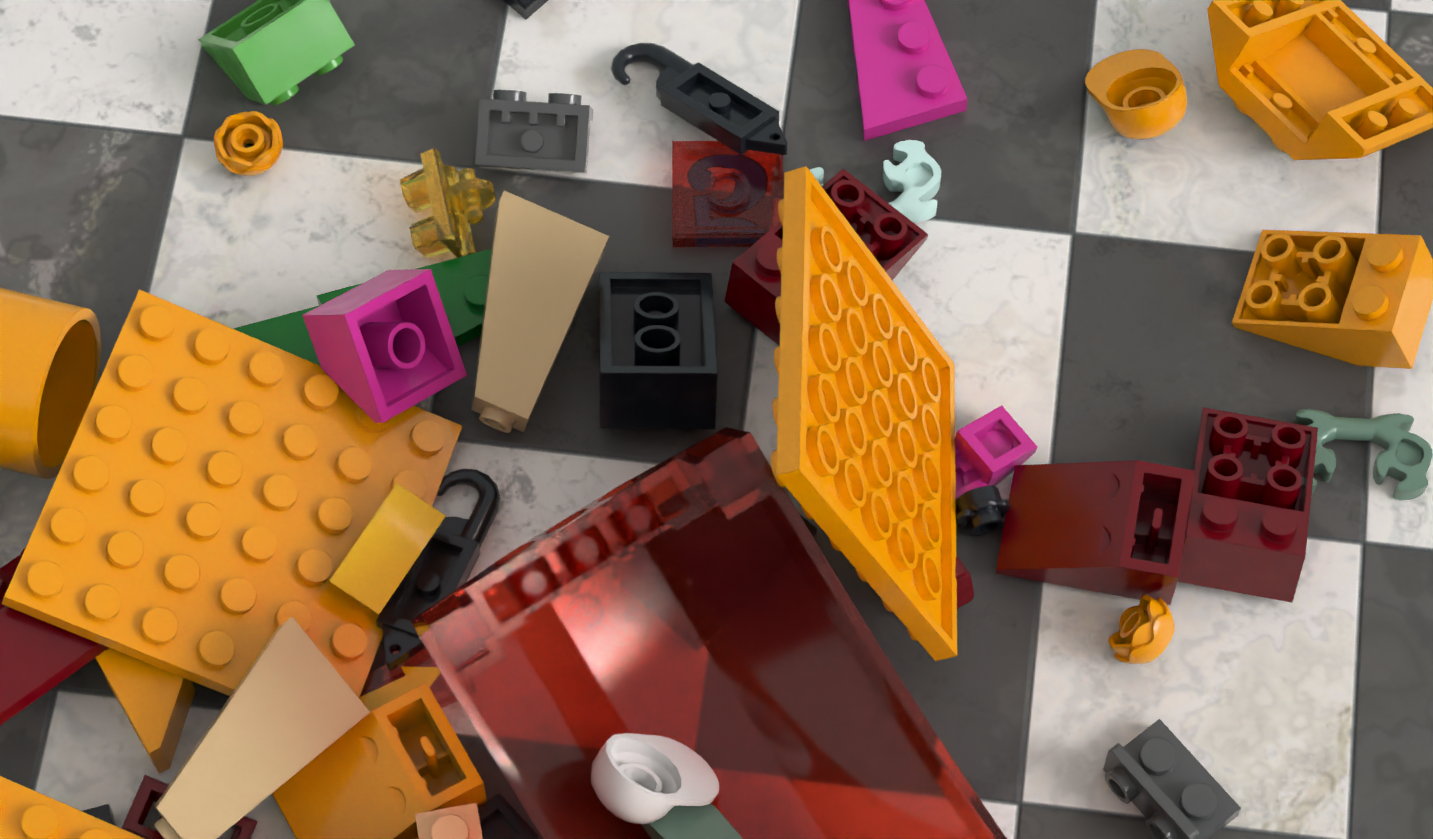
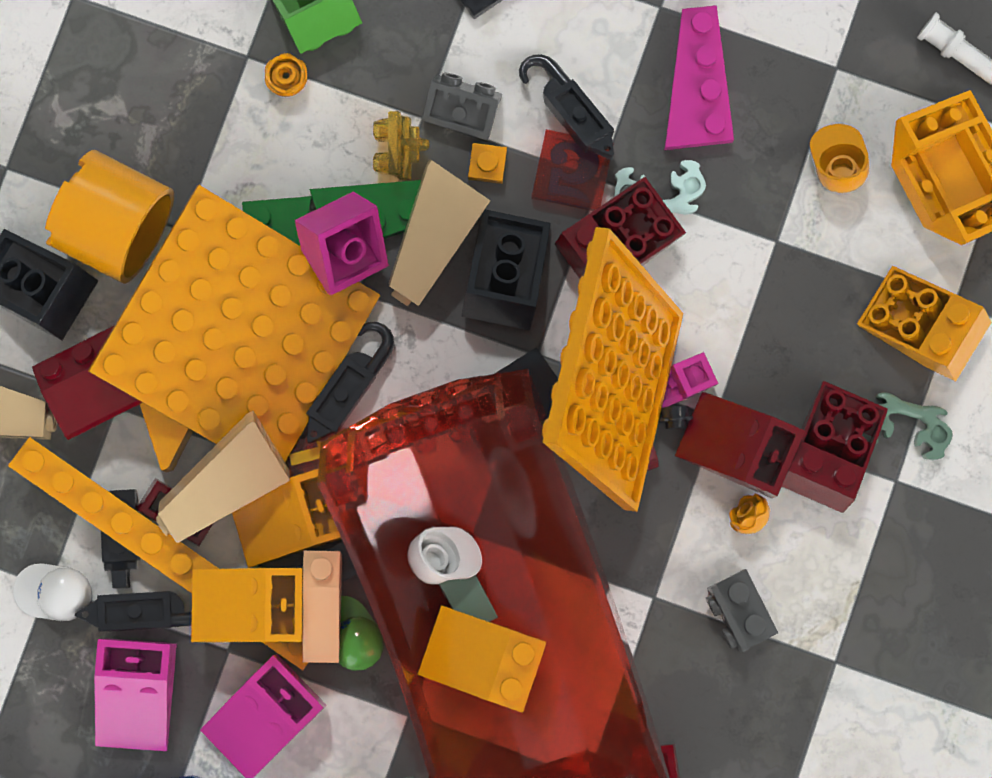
camera: 10 degrees right, 20 degrees up
yellow slope [329,483,446,614] -> none
none -> light orange plate [468,143,507,184]

